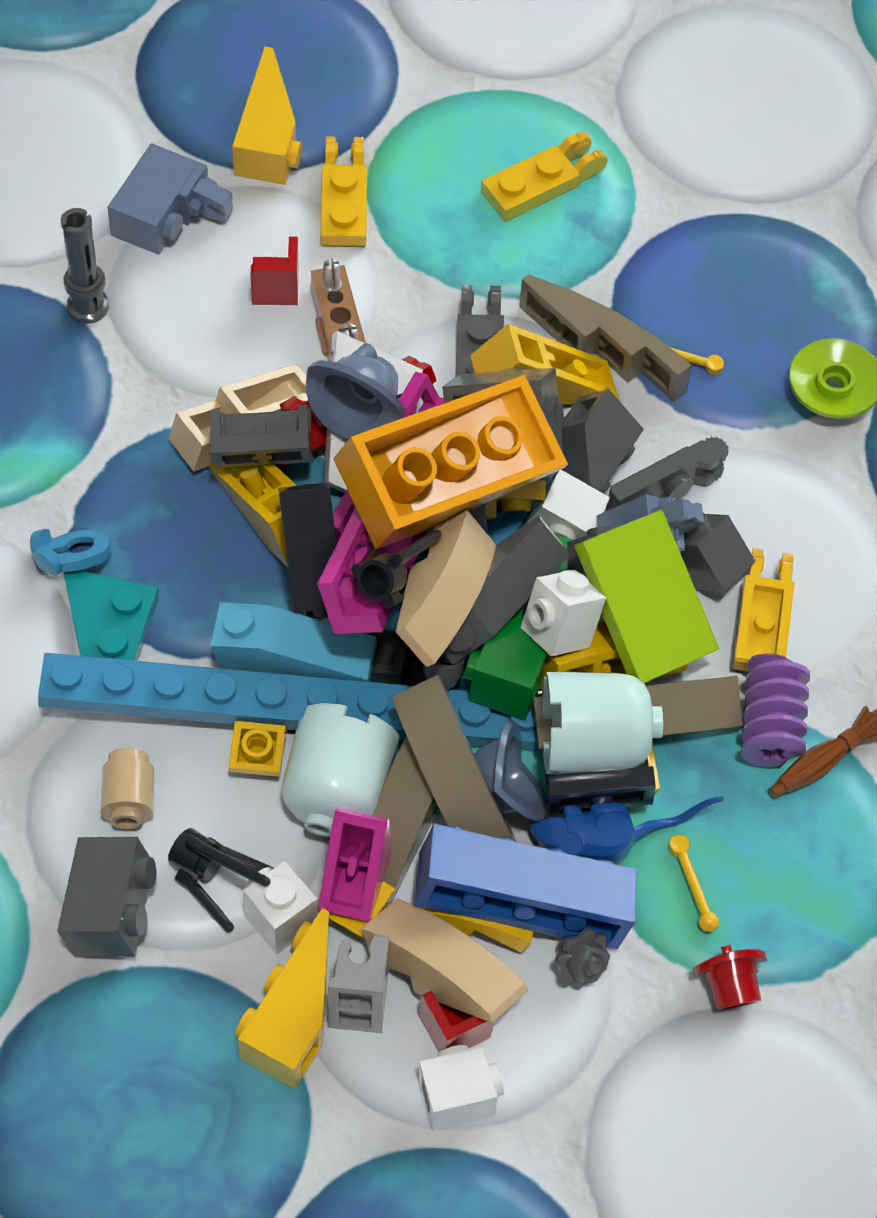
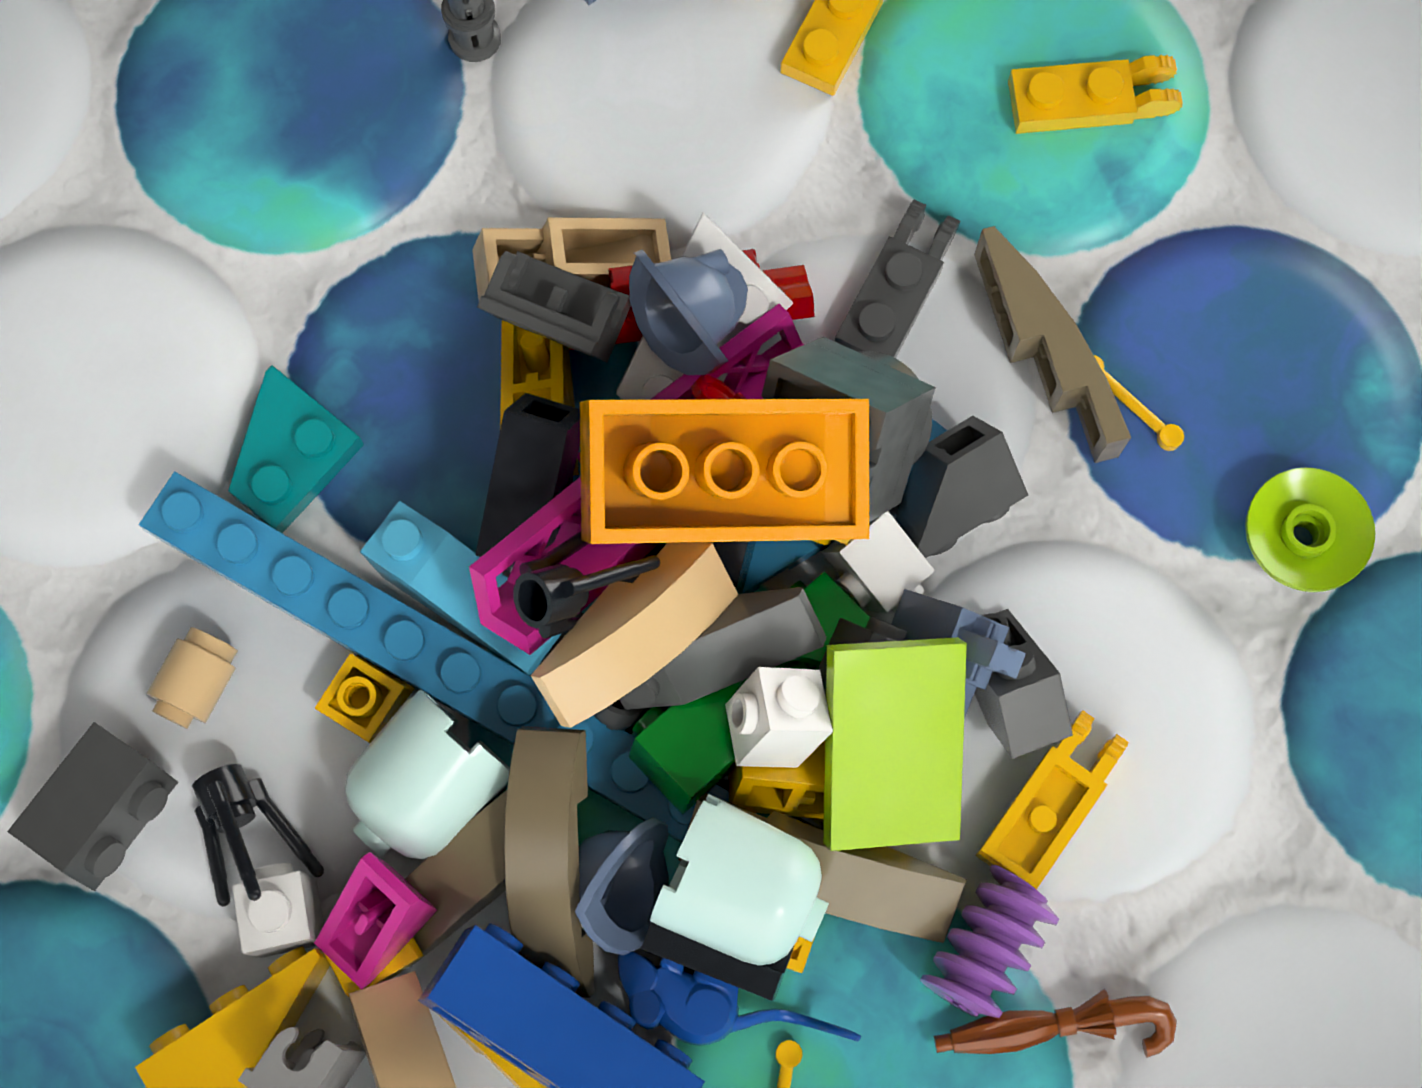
camera: 30 degrees right, 15 degrees up
dark azure piece [30,529,111,576] -> none
red panel [250,236,299,305] -> none
medium nougat piece [310,258,366,362] -> none
yellow slope [470,324,619,404] -> none
dark grey hinge [605,436,729,512] -> none

